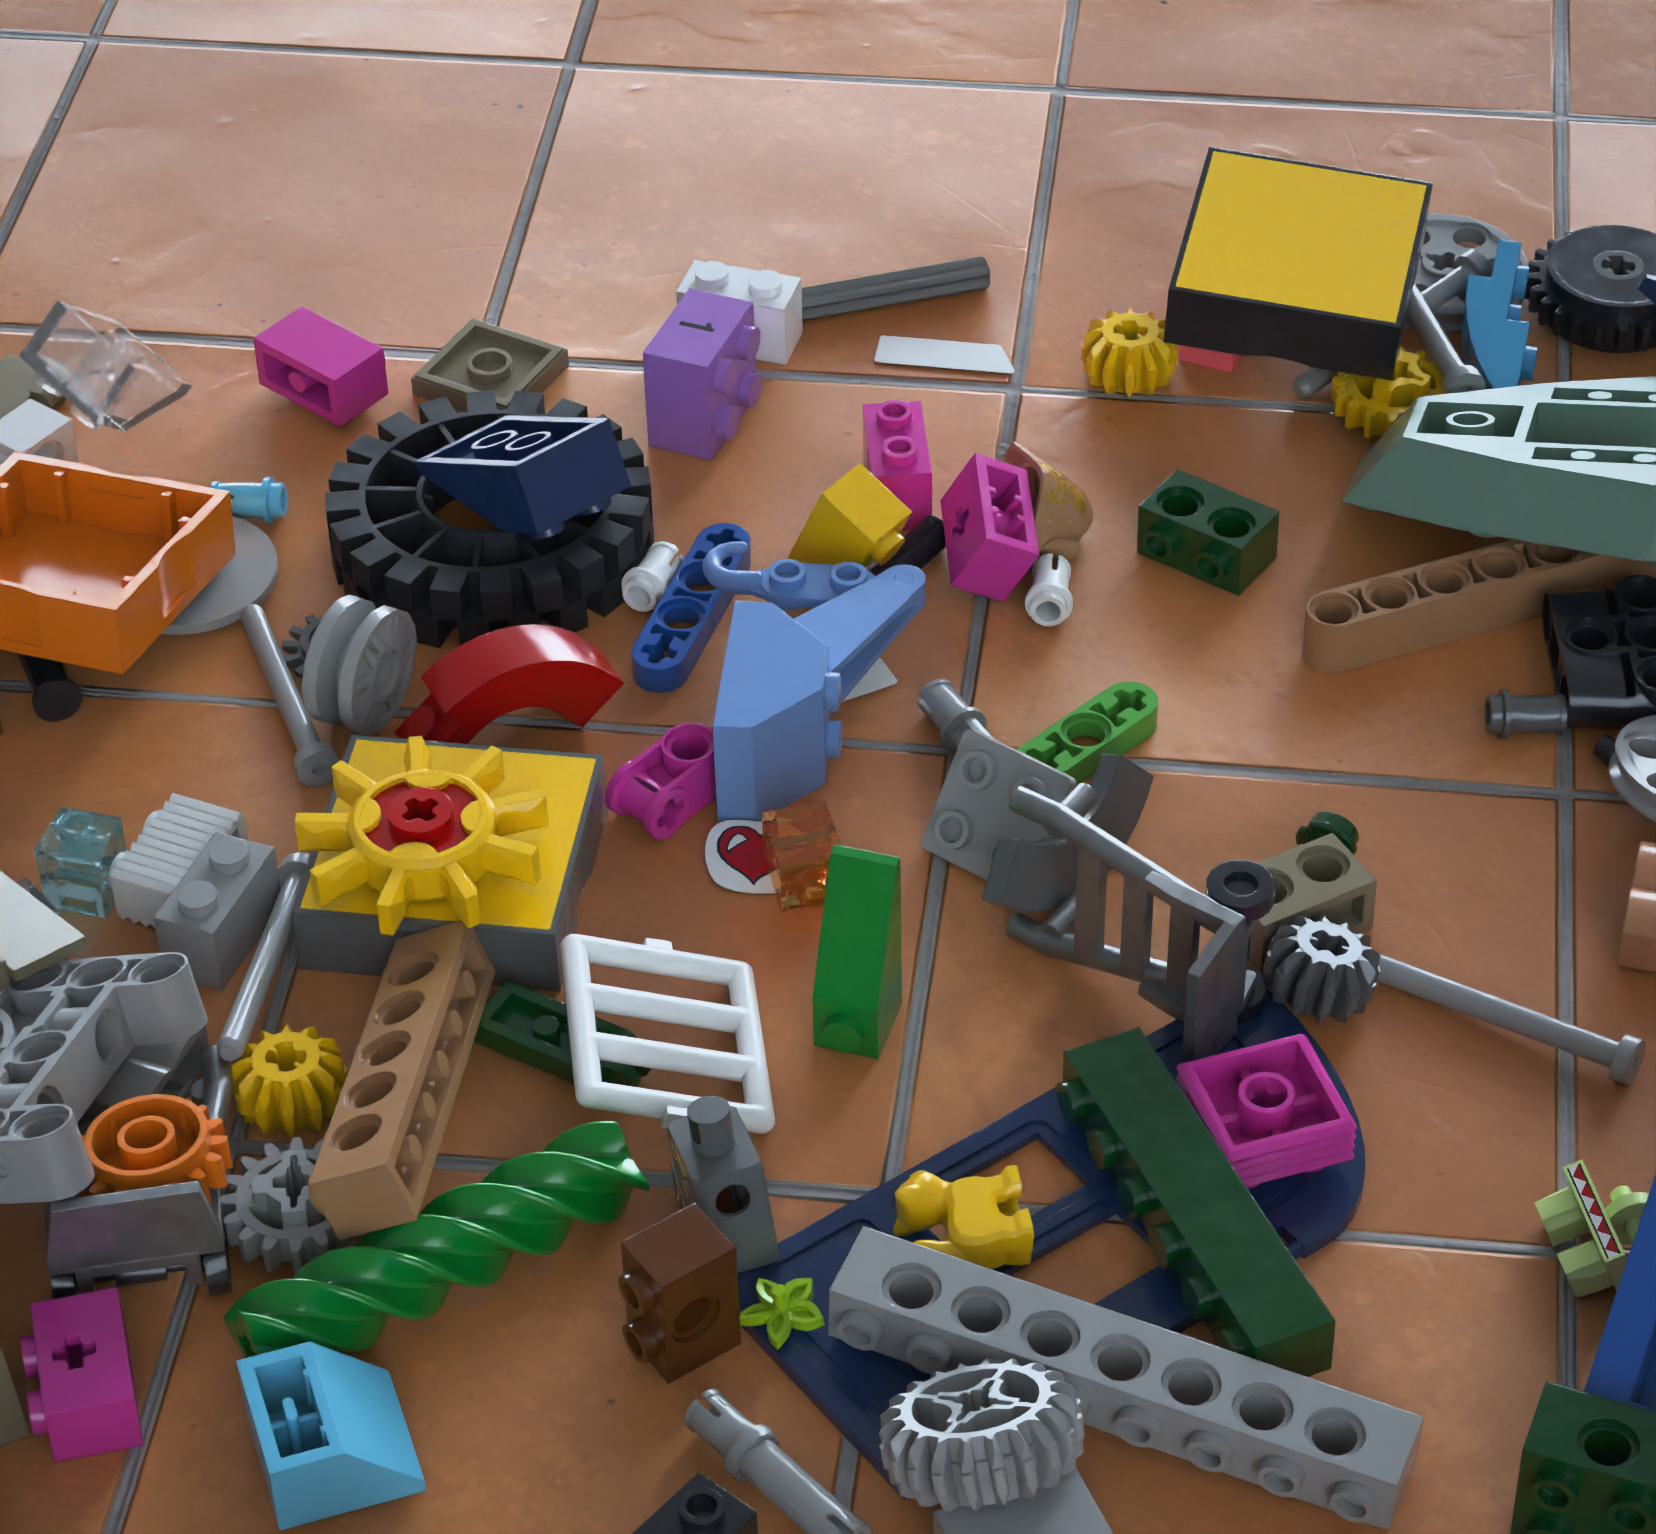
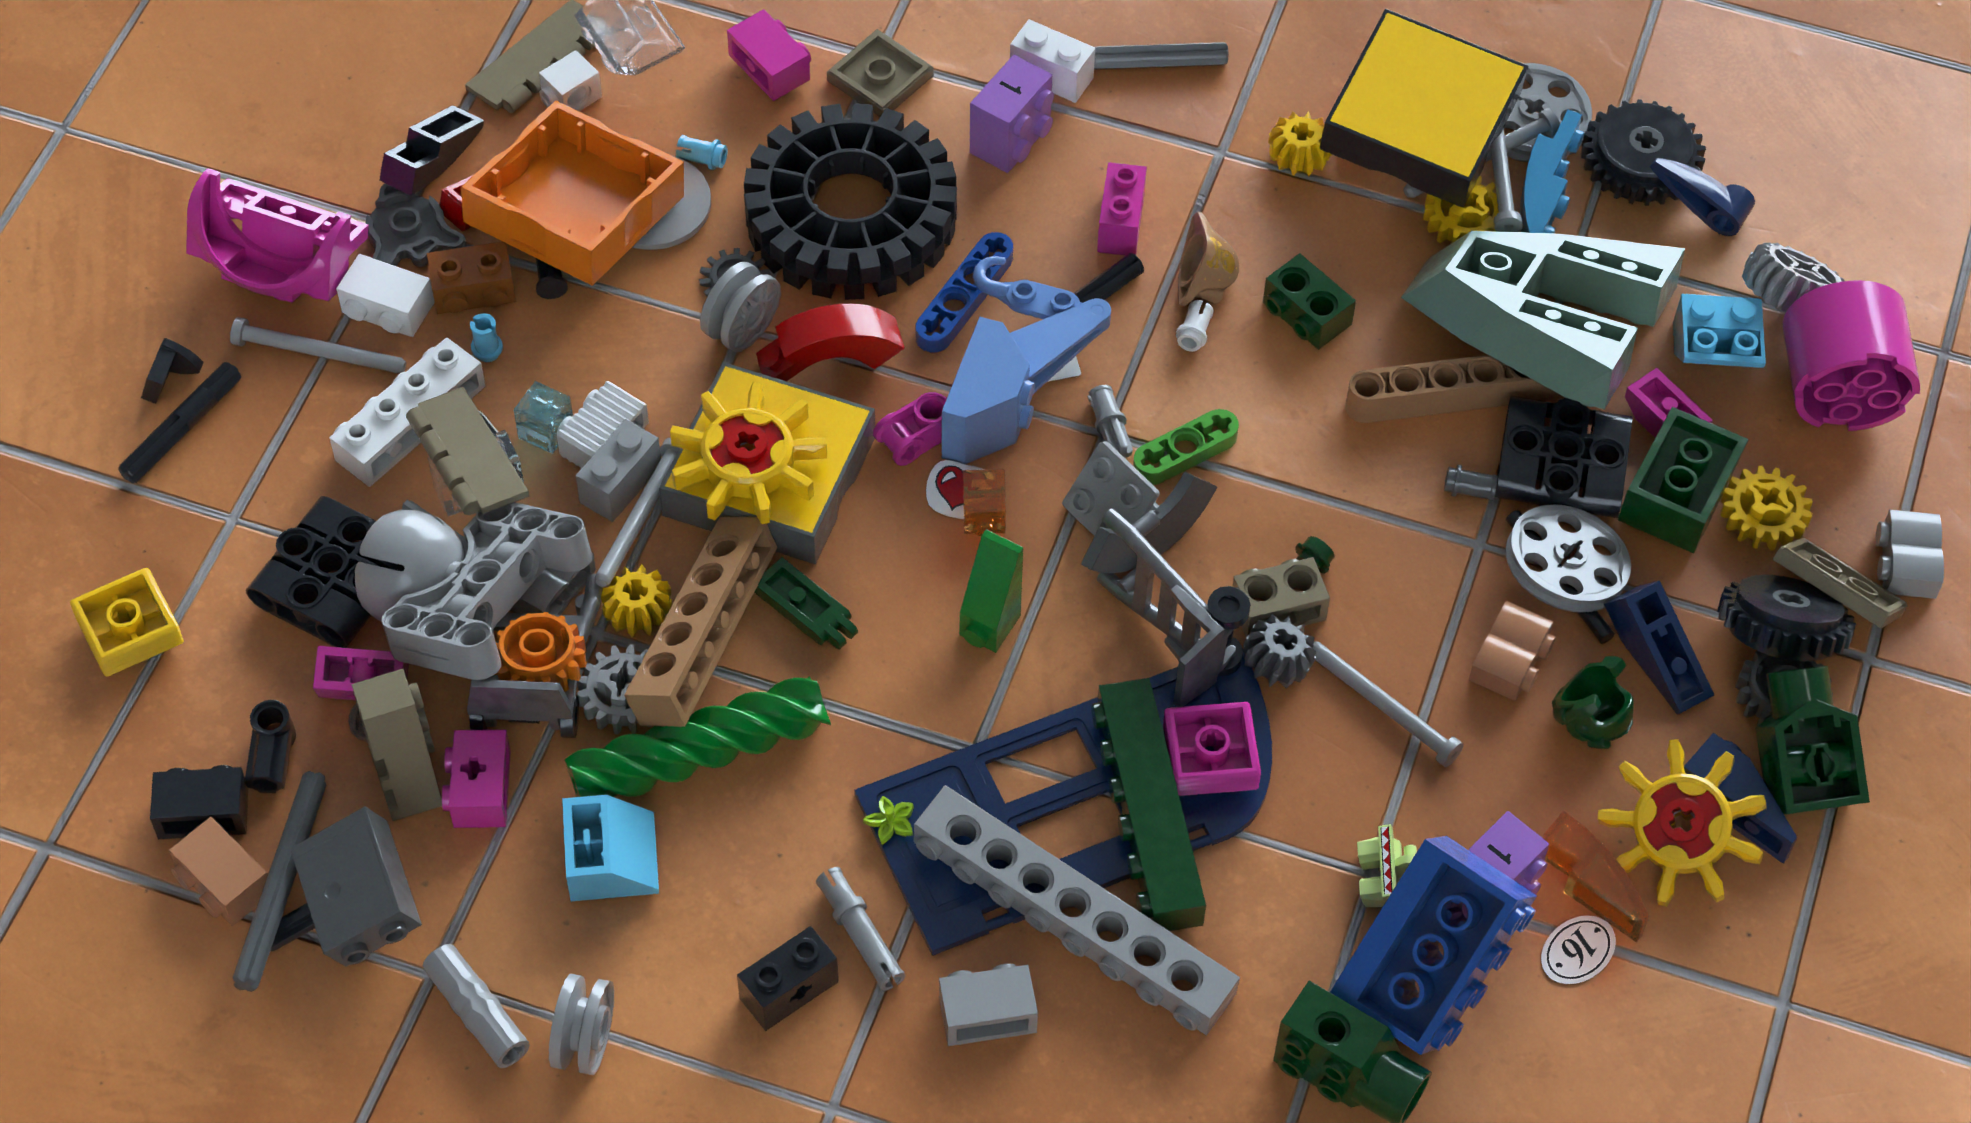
camera: 10 degrees right, 15 degrees up
light grey bar [240,604,339,787] -> none
dark blue slope [414,415,631,540] -> none
white bar [560,934,775,1134] -> none
reddish brown brick [618,1202,741,1384] -> none
white pin [621,541,684,612] -> none
dark grey torso [666,1096,780,1274] -> none
yellow slope [788,463,912,567] -> none
white sticker [874,335,1015,374] -> none
light grey gear [879,1358,1085,1512] -> none
yellow animal [893,1165,1034,1269] -> none
dark pink brick [940,453,1039,602] -> none

